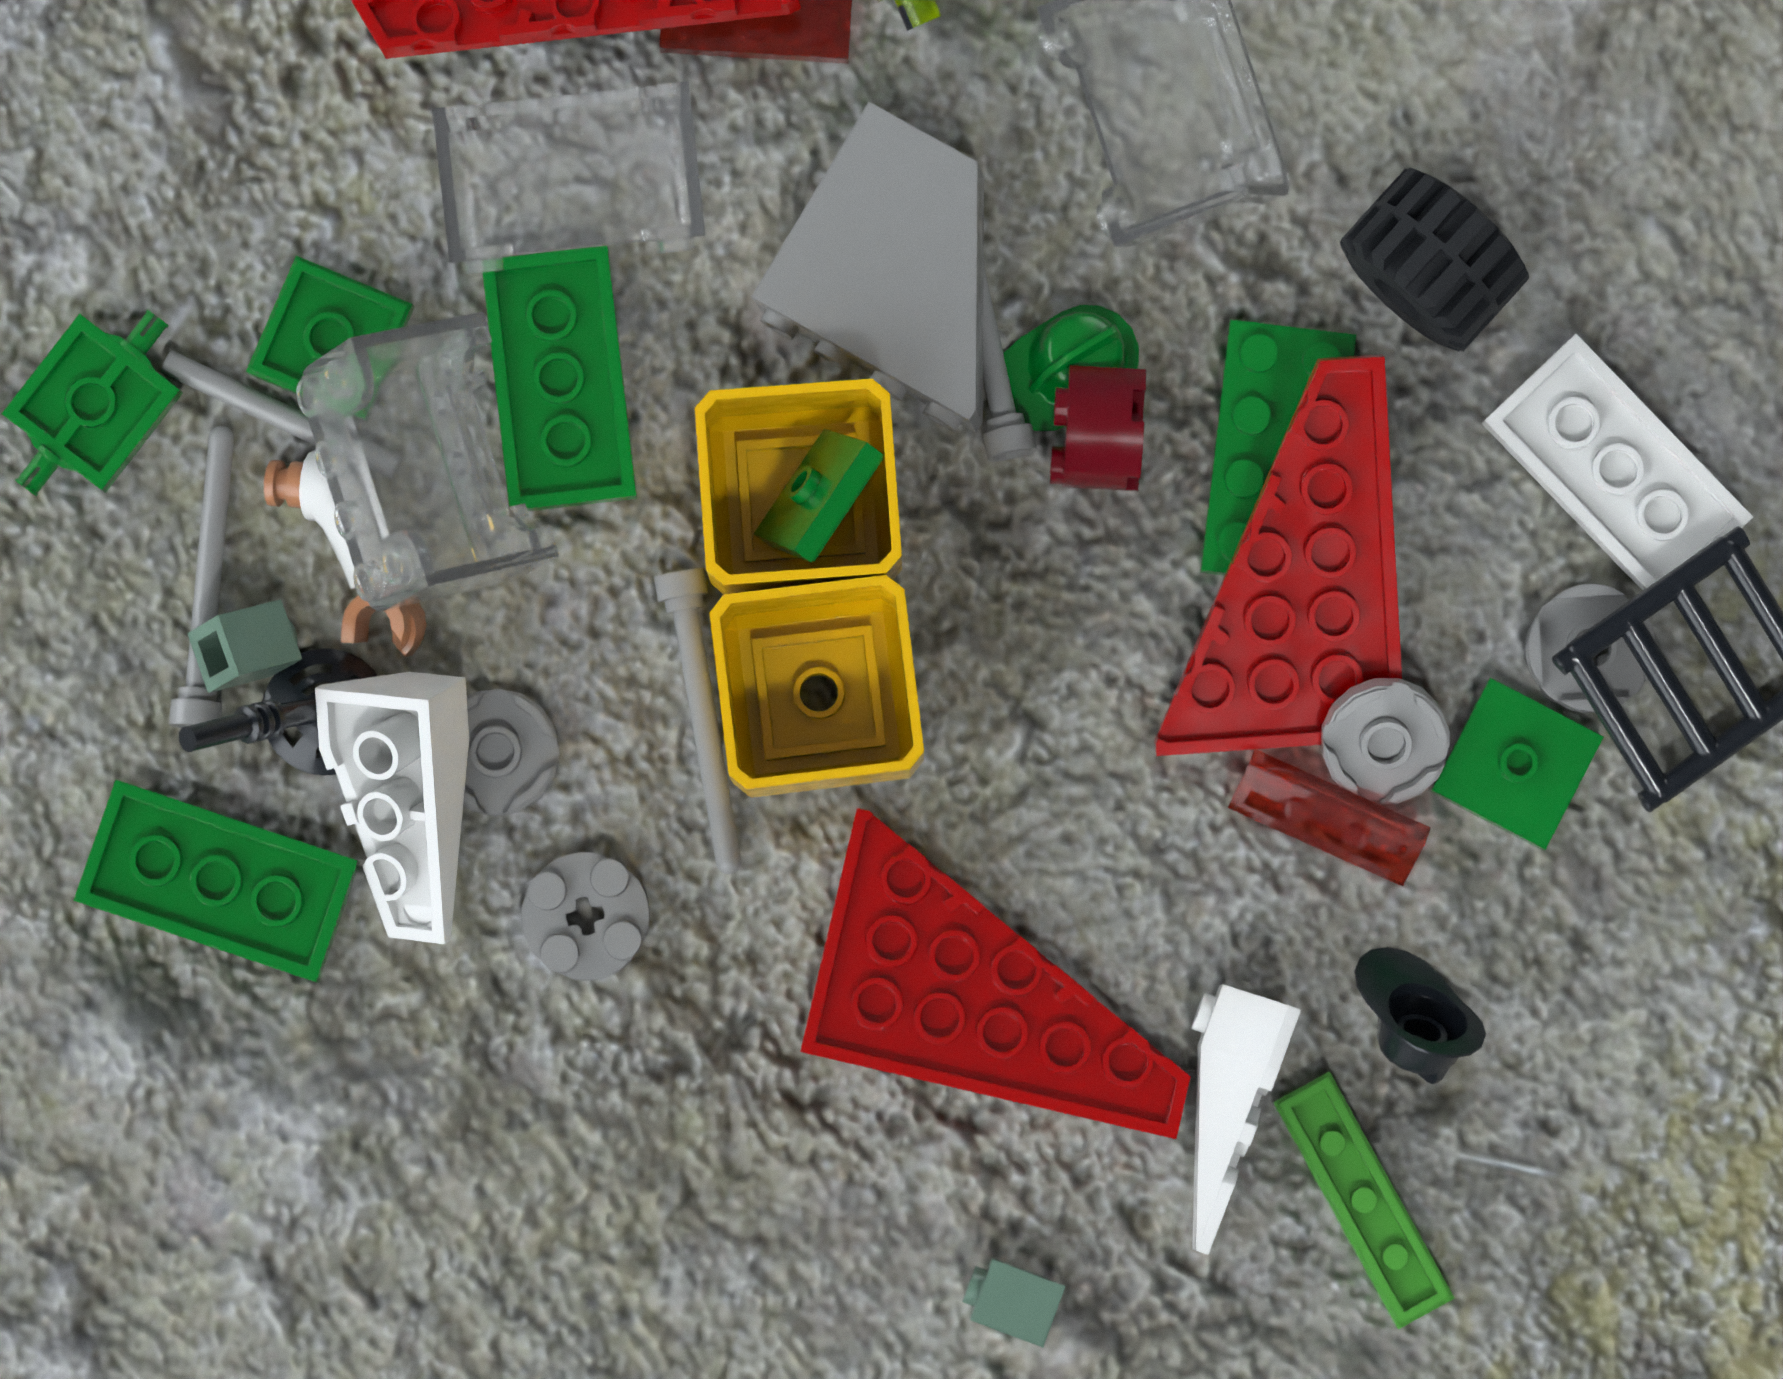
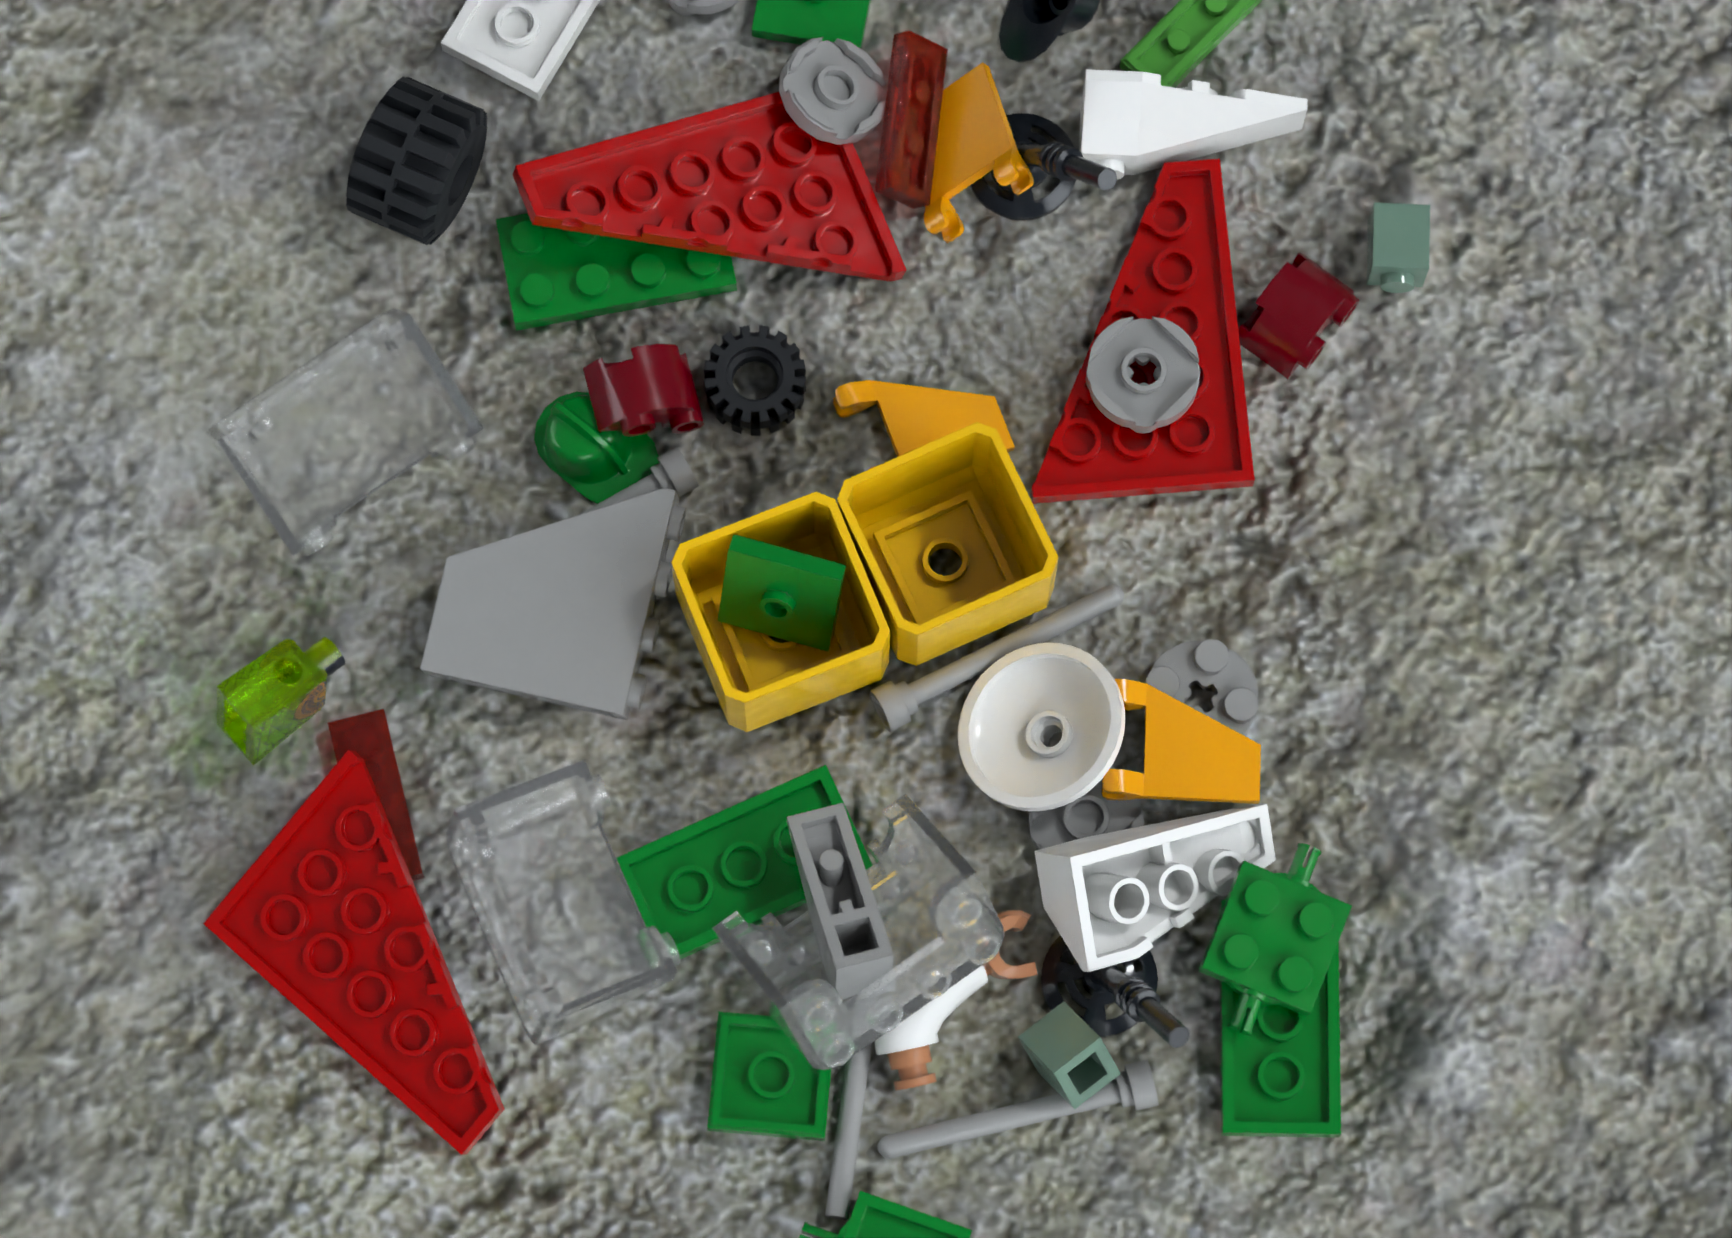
camera: 110 degrees left, 10 degrees down
none -> black tyre [704,325,806,436]
none -> light grey slope [787,803,894,1001]
none -> light orange flag [833,380,1015,469]
none -> light orange flag [924,62,1034,243]
none -> white dish [958,642,1125,811]
none -> black dish [970,113,1117,220]
none -> light grey plate [1085,316,1200,434]
none -> light orange flag [1101,679,1261,804]
none -> green plate [1198,843,1352,1036]
none -> dark red cylinder [1238,252,1360,379]

